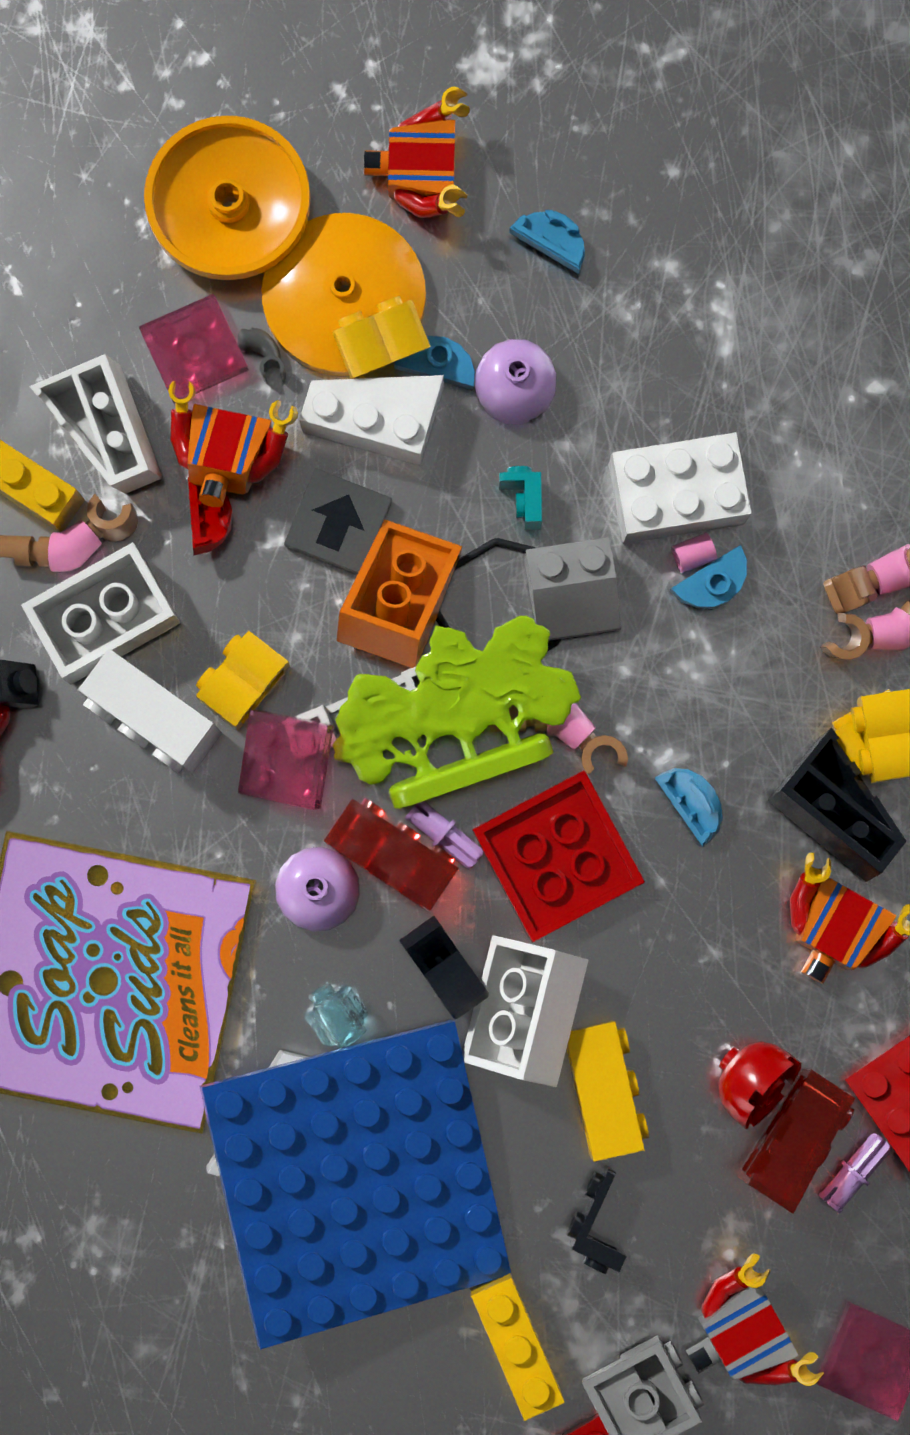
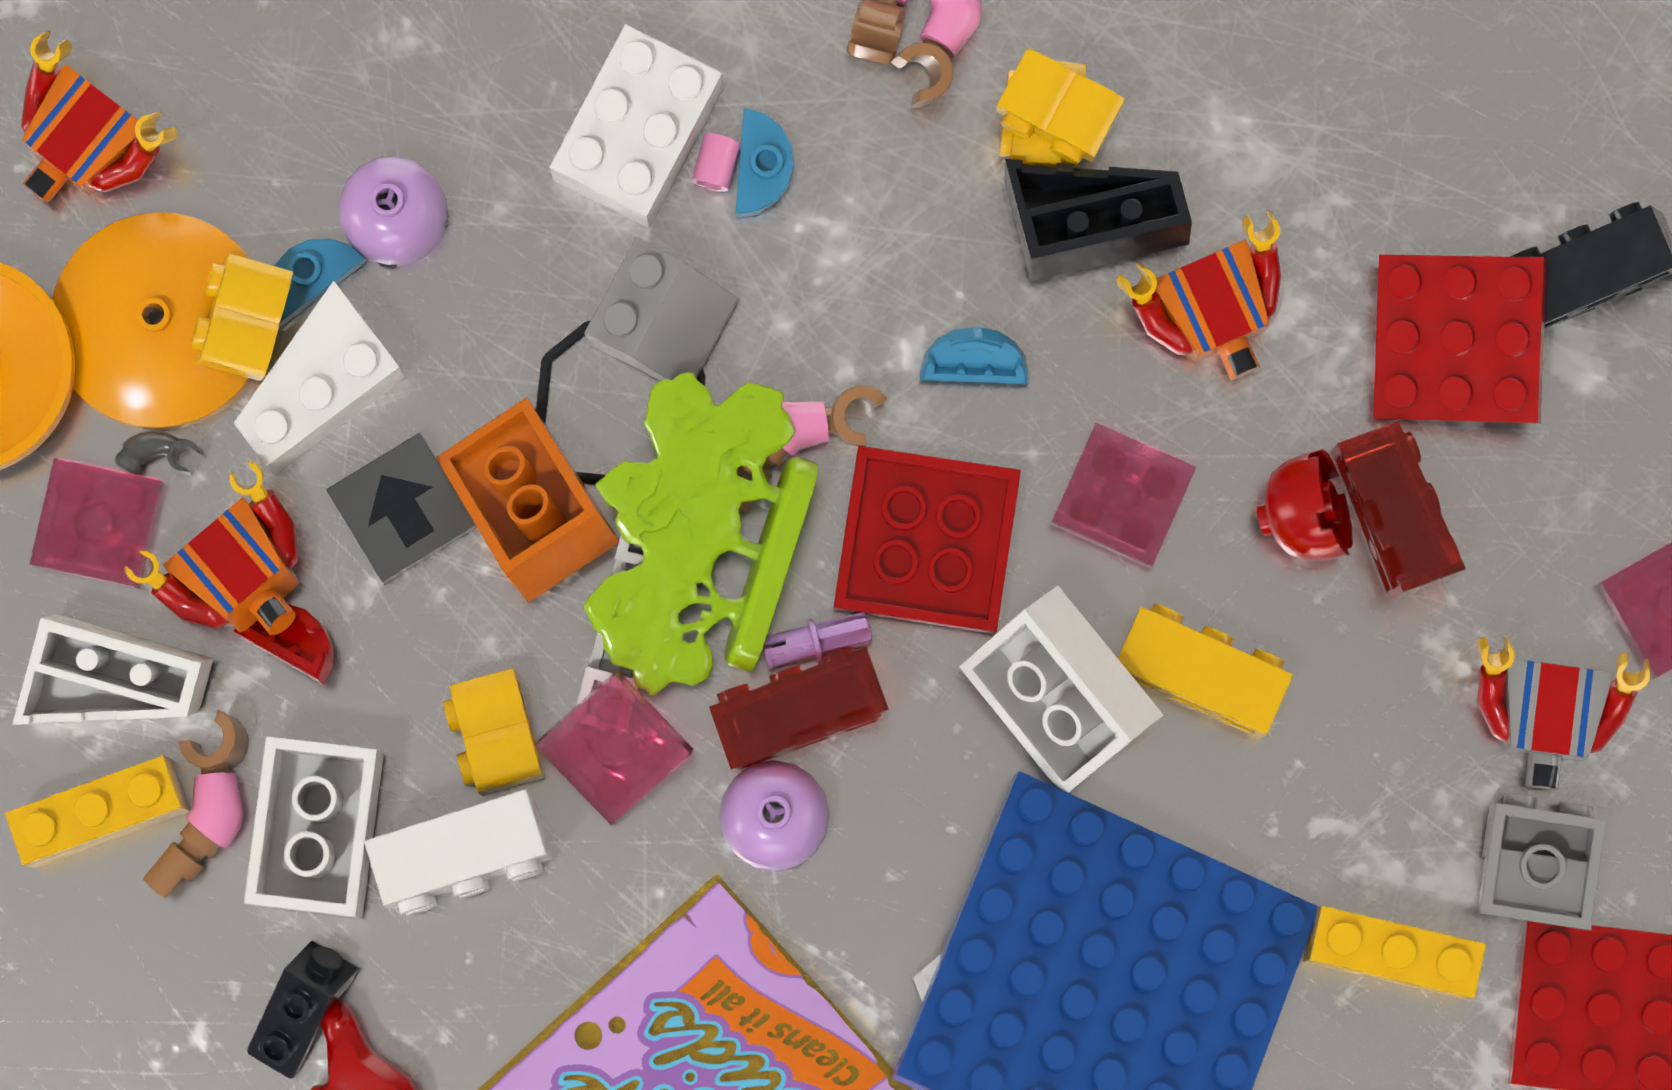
camera: 50 degrees left, 0 degrees up
clear light blue head [304,983,368,1049] -> none
black bracket [399,916,489,1019] -> none
teal bracket [499,466,542,530] -> none
dark azure plate [509,210,585,274] -> none
black bracket [566,1166,627,1274] -> none
lavender axle [818,1133,892,1214] -> none
none -> clear pink plate [1051,423,1196,569]

